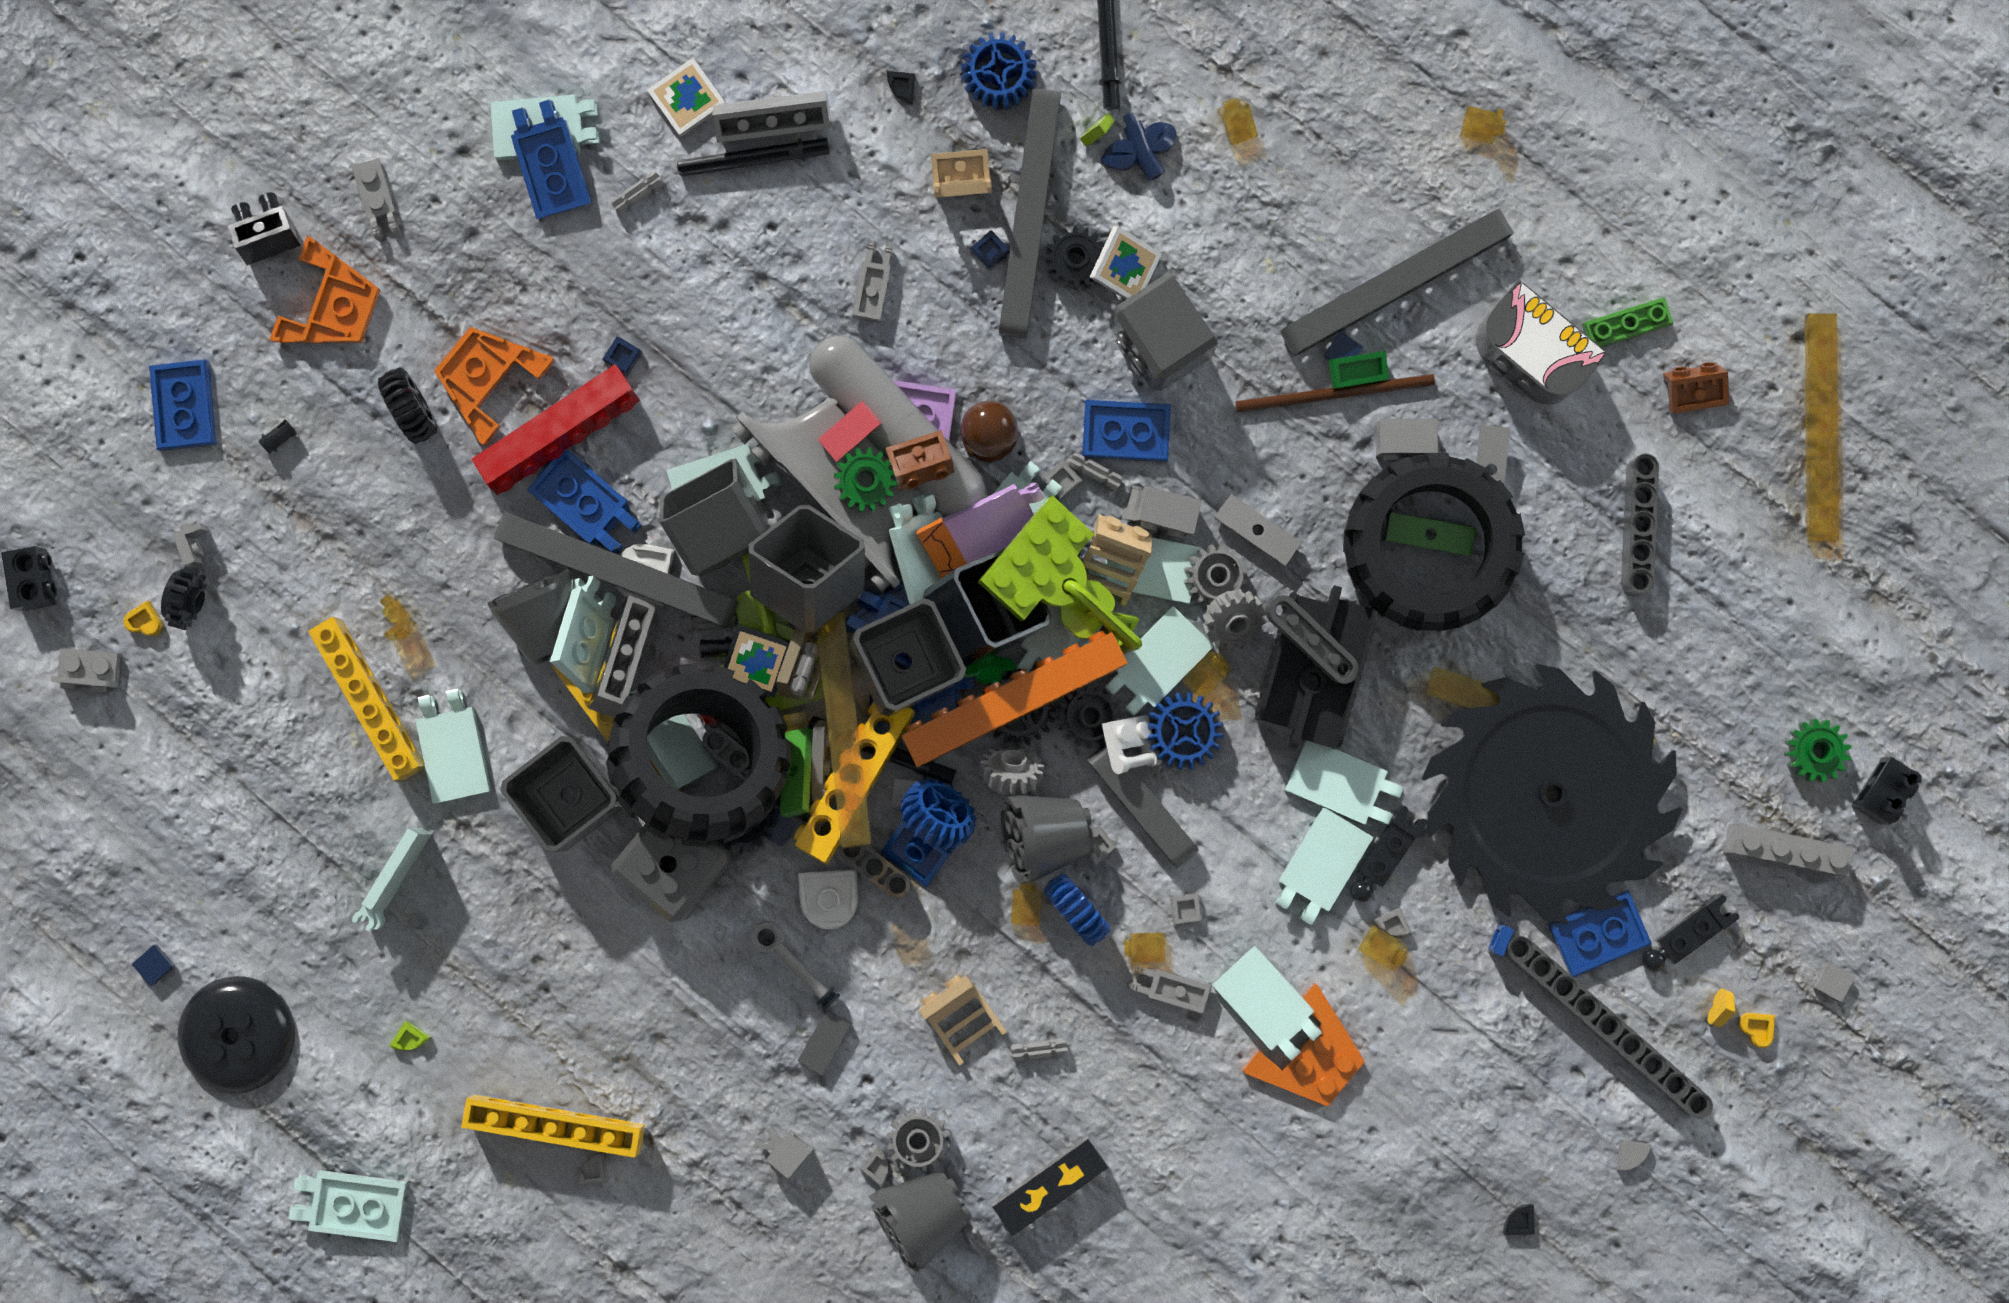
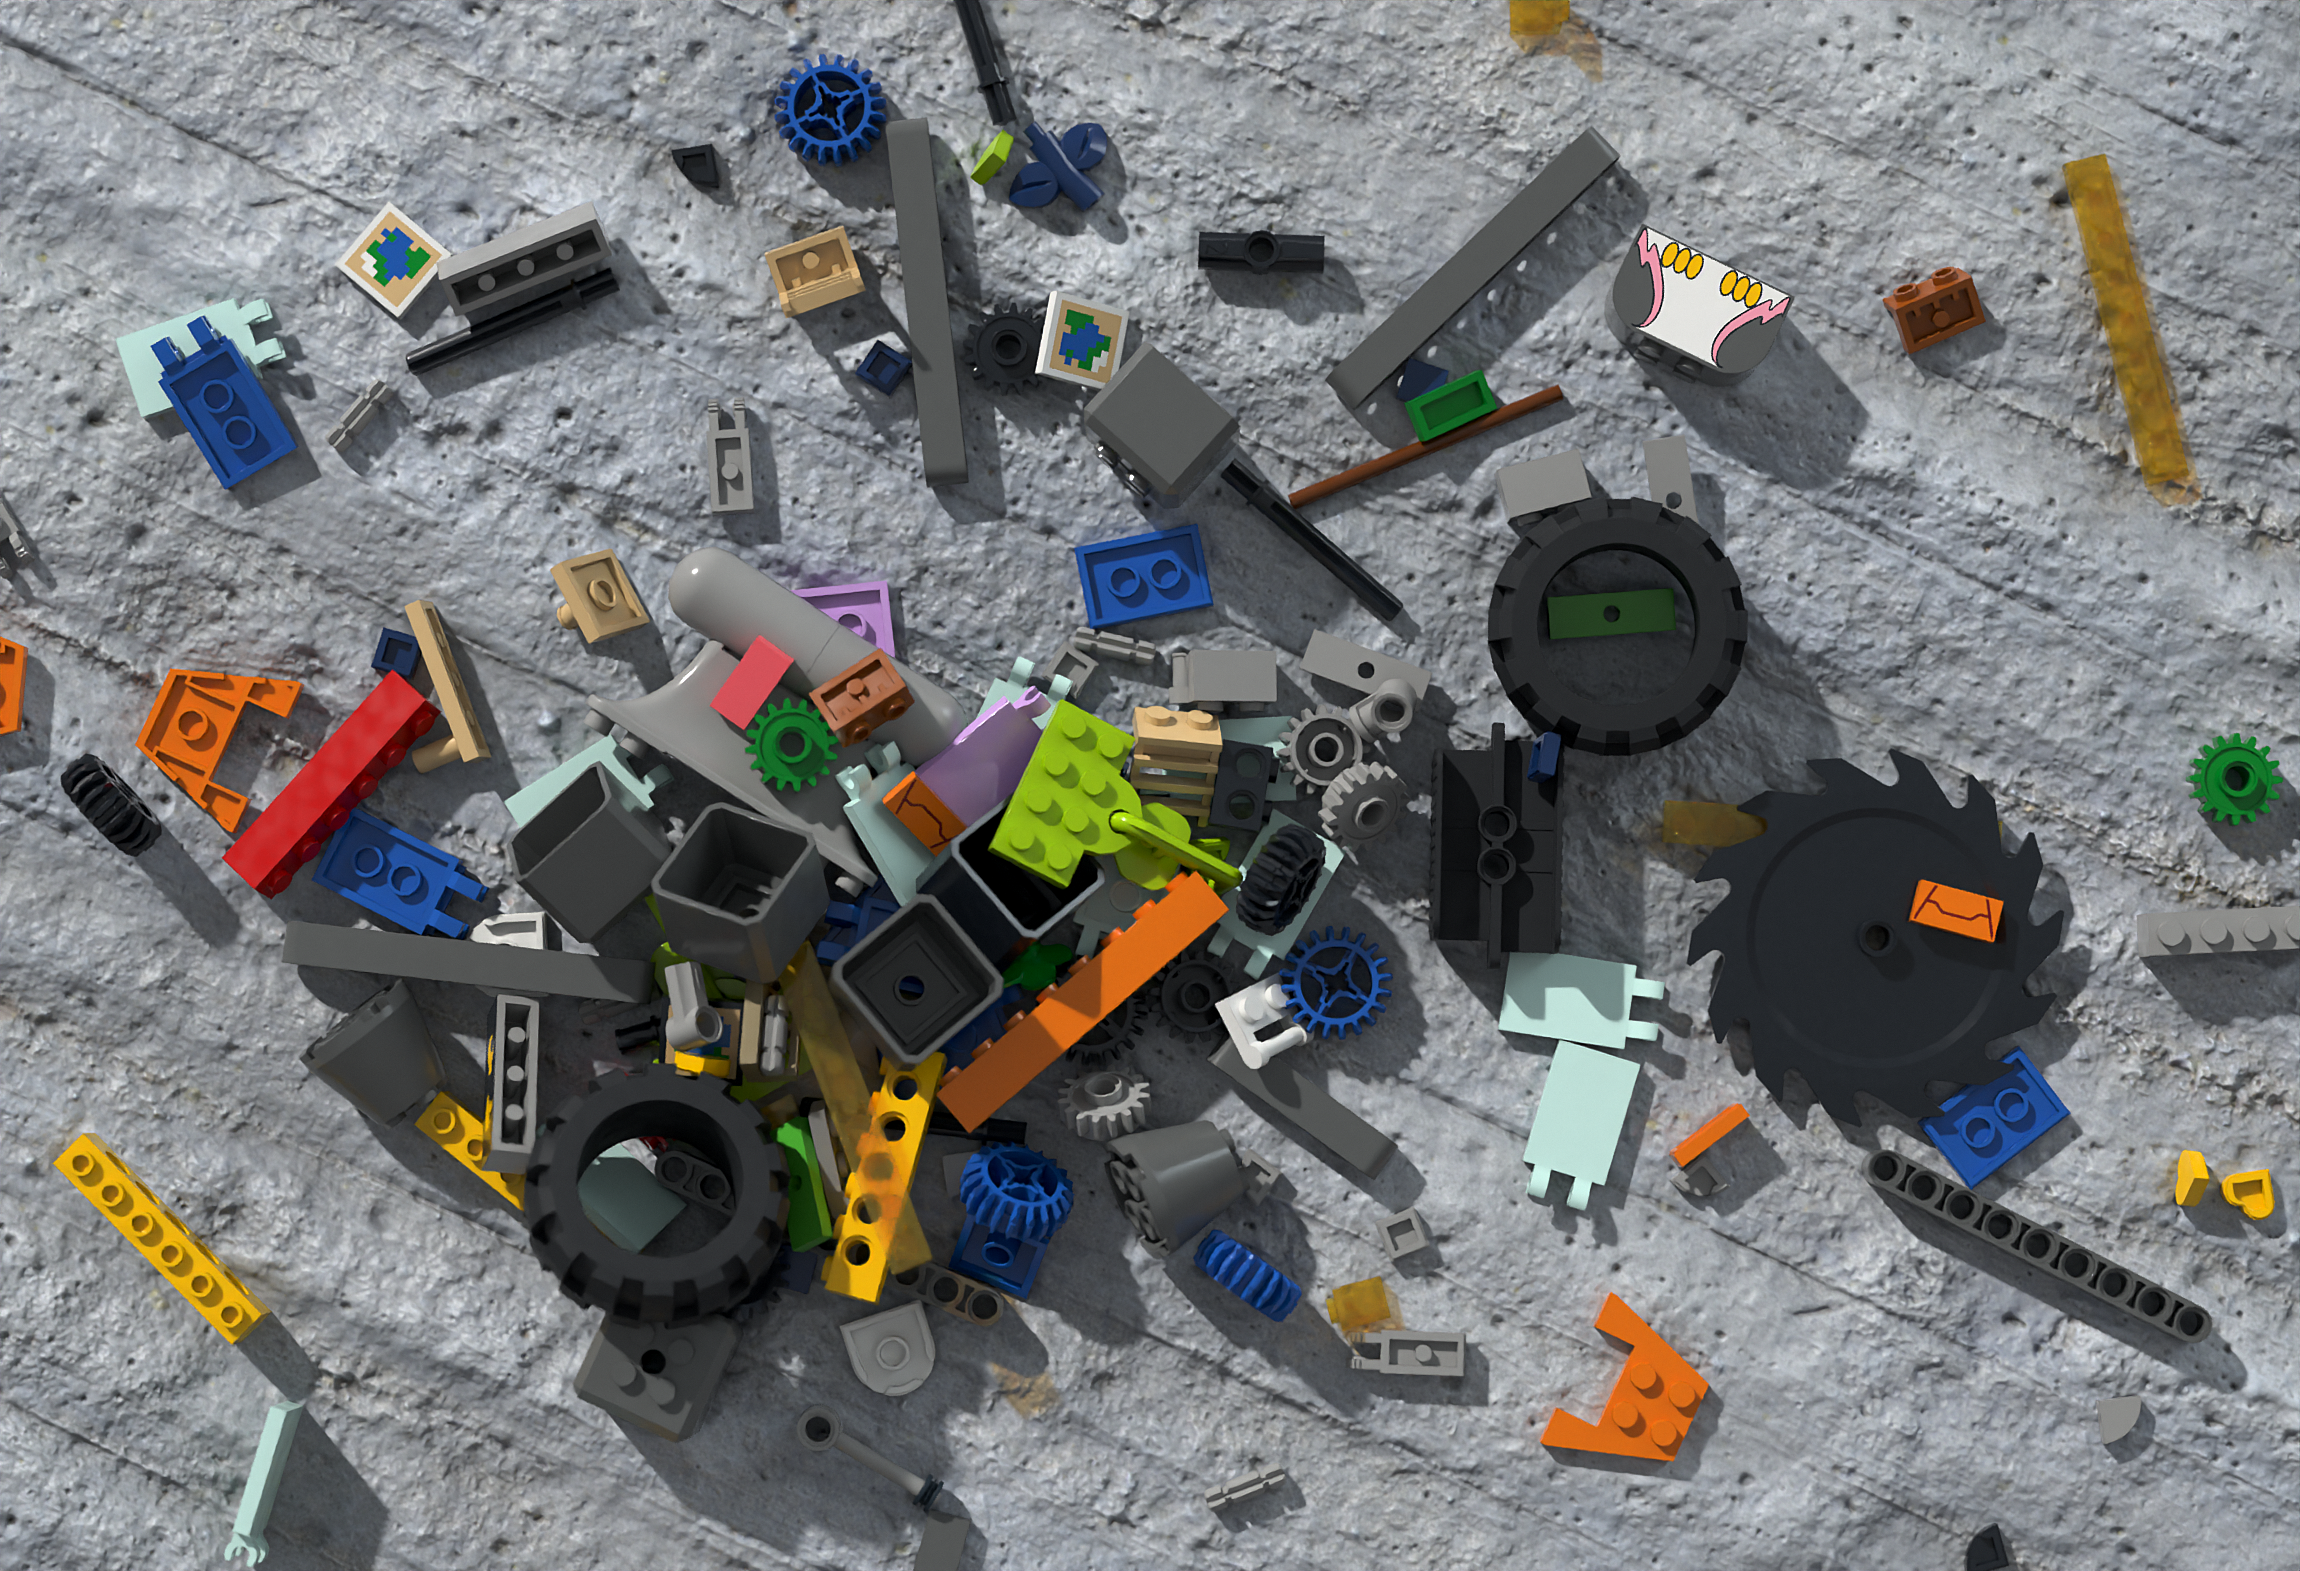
camera: 15 degrees left, 0 degrees up
clear yellow bracket [380,594,416,641] -> none
light aqua tile [415,689,492,804] -> none
dark grey plate [501,736,623,852] -> none
light aqua tile [550,575,617,693] -> none
tan plate [919,974,1007,1066] -> none
reddish brown tile [960,400,1018,463] -> none
clear yellow bracket [1011,883,1043,926] -> none
clear yellow bracket [1181,650,1231,698] -> none
light aqua tile [1212,945,1322,1061] -> none
clear yellow bracket [1216,98,1258,145] -> none
dark grey plate [1265,595,1359,684] -> none
black plate [1350,805,1427,903] -> none
clear yellow bracket [1358,925,1408,972] -> none
blue tile [1488,924,1514,956] -> none
bright green tile [1581,297,1674,348] -> none
dark grey beam [1621,453,1659,597] -> none
black plate [1642,893,1740,972] -> none
none -> tan piece [404,600,492,774]
none -> tan tile [550,548,650,644]
none -> light grey piece [664,962,723,1052]
none -> yellow tile [674,1051,731,1077]
none -> black piece [1198,230,1325,275]
none -> black brick [1208,739,1280,834]
none -> black axle [1220,458,1404,621]
none -> black gear [1236,823,1326,937]
none -> light grey piece [1349,679,1417,744]
none -> dark blue tile [1527,731,1561,784]
none -> orange tile [1669,1103,1750,1167]
none -> orange tile [1908,879,2003,944]

